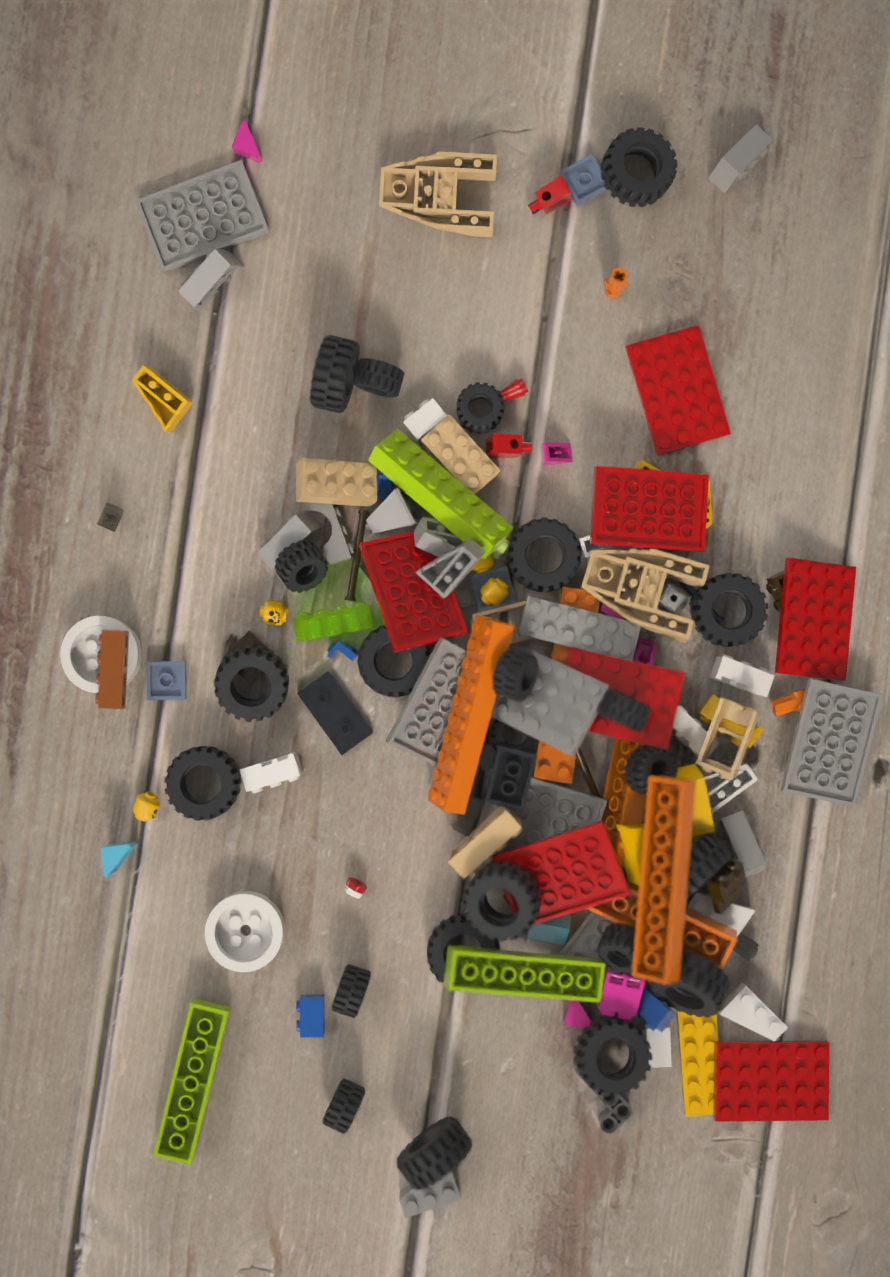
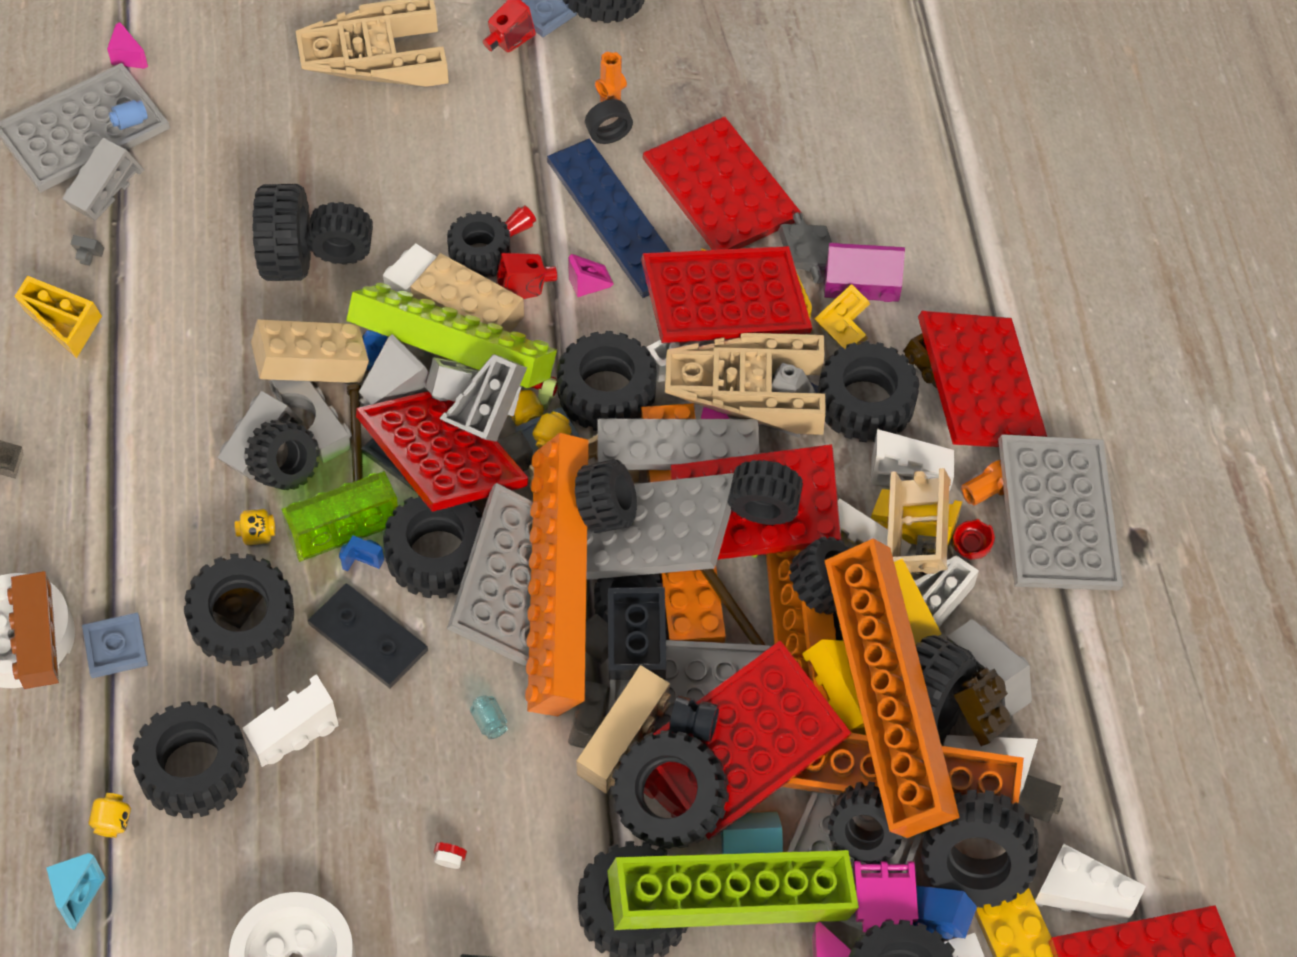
camera: 15 degrees left, 30 degrees down
none -> dark grey tile [71,235,105,266]
none -> medium blue brick [109,100,148,130]
none -> clear light blue brick [470,695,508,739]
none -> dark blue plate [547,138,671,298]
none -> black tyre [584,99,633,144]
none -> black wheel [669,696,719,742]
none -> dark grey plate [778,212,832,284]
none -> yellow plate [814,284,870,349]
none -> slope [824,243,905,302]
none -> red hair [952,519,995,560]

